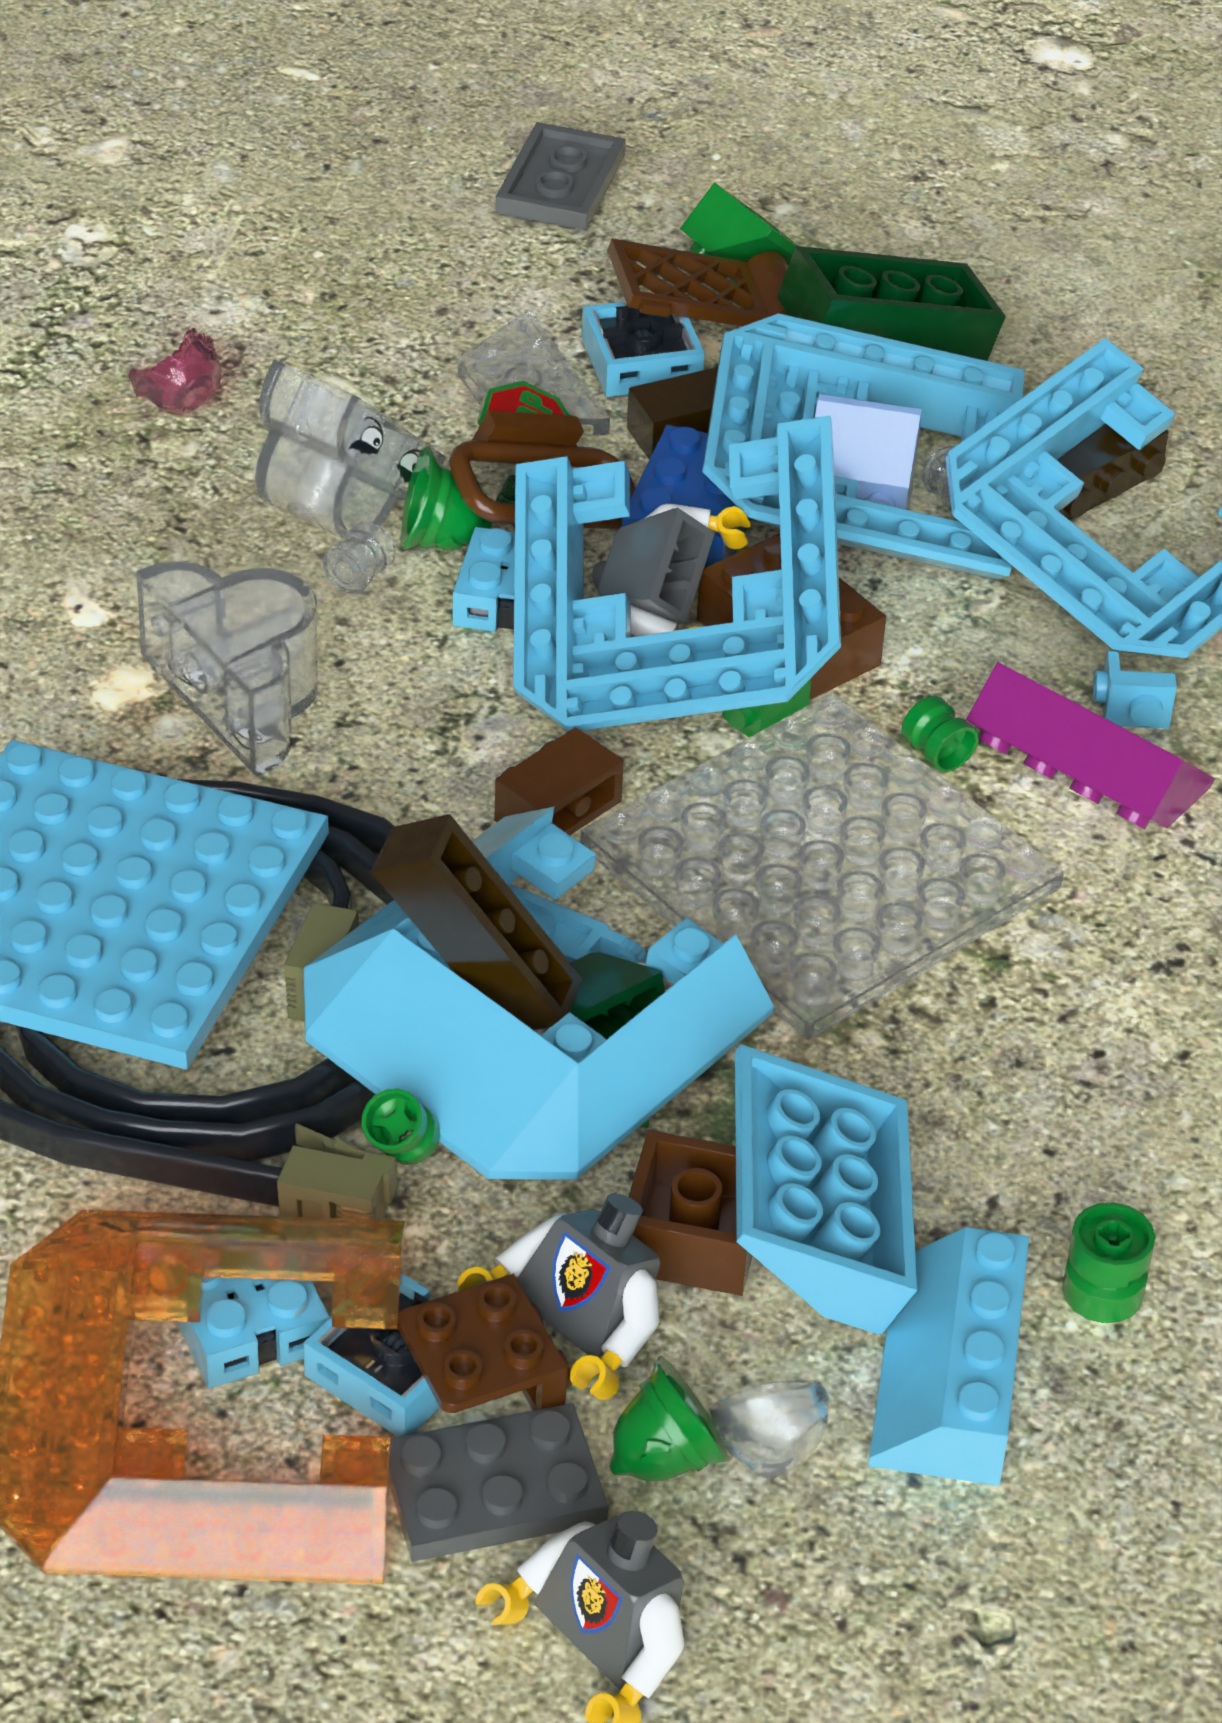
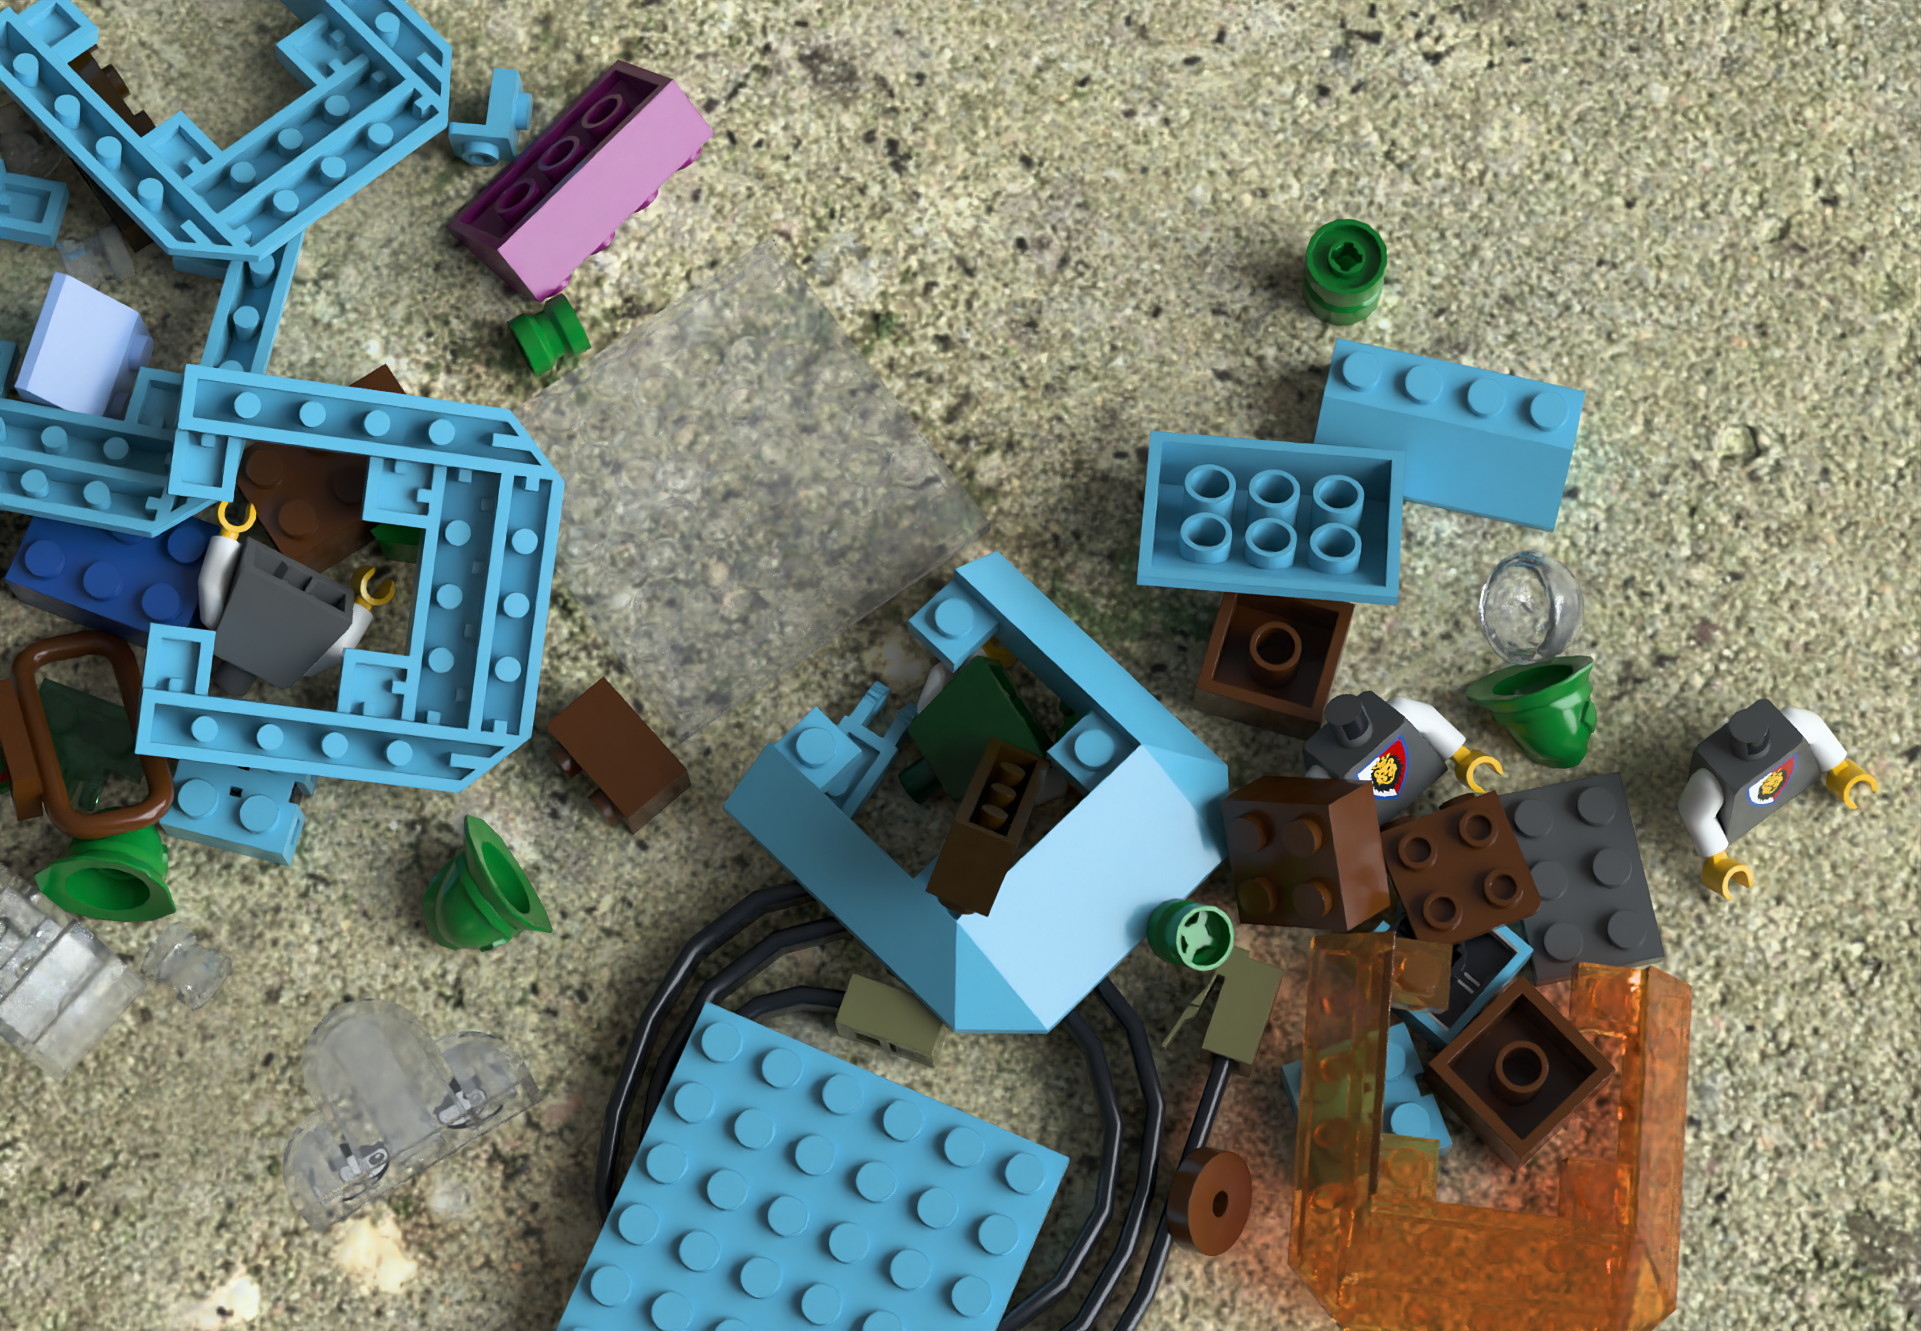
camera: 80 degrees left, 30 degrees up
none -> green piece [422,815,553,952]
none -> reddish brown piece [1167,1147,1252,1256]
none -> reddish brown brick [1220,775,1391,931]
none -> reddish brown brick [1422,975,1616,1174]

